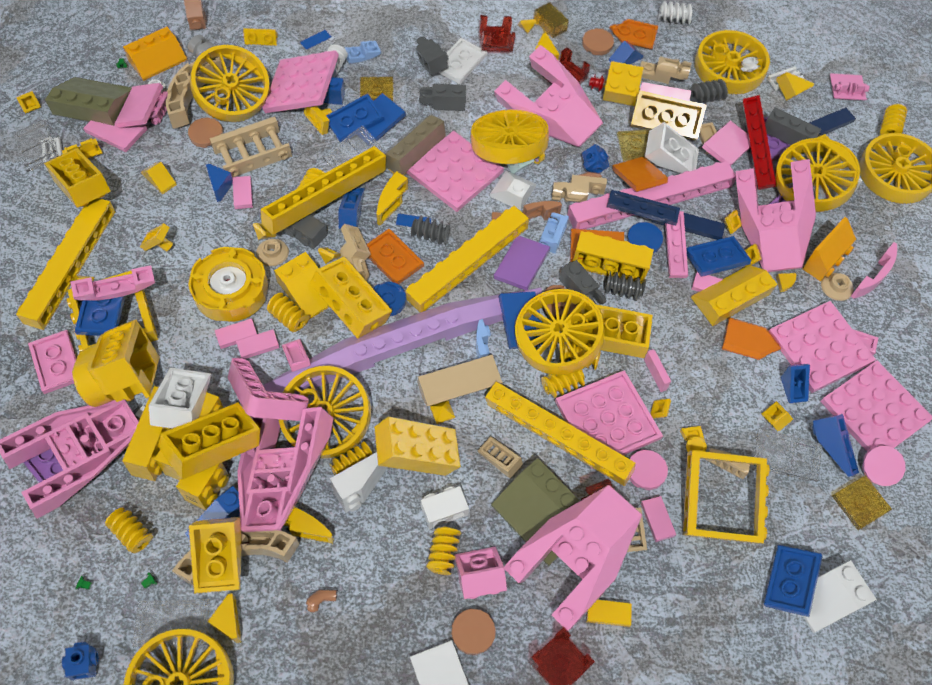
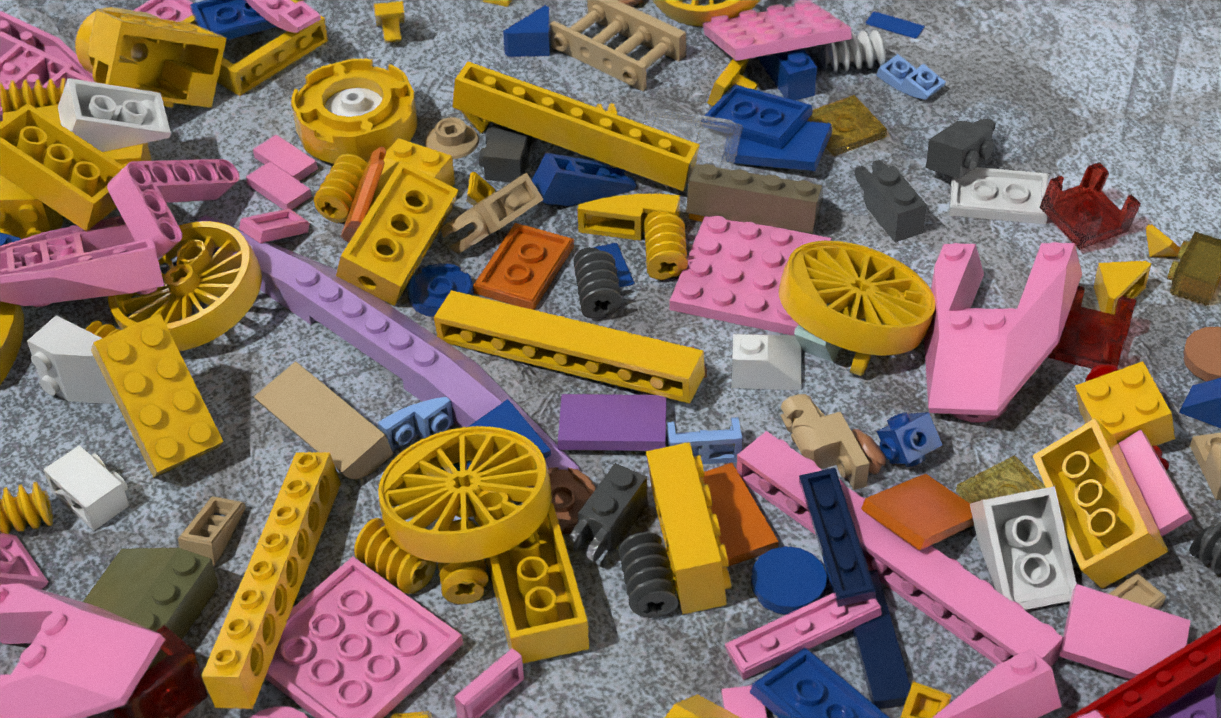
camera: 70 degrees right, 15 degrees down
bright pink tile [232,176,253,209] -> none
yellow slope [430,401,455,424] -> none
nougat slope [523,201,562,221] -> none
none -> yellow piece [0,78,66,113]
none -> orange tile [340,146,386,242]
none -> yellow piece [644,210,688,280]

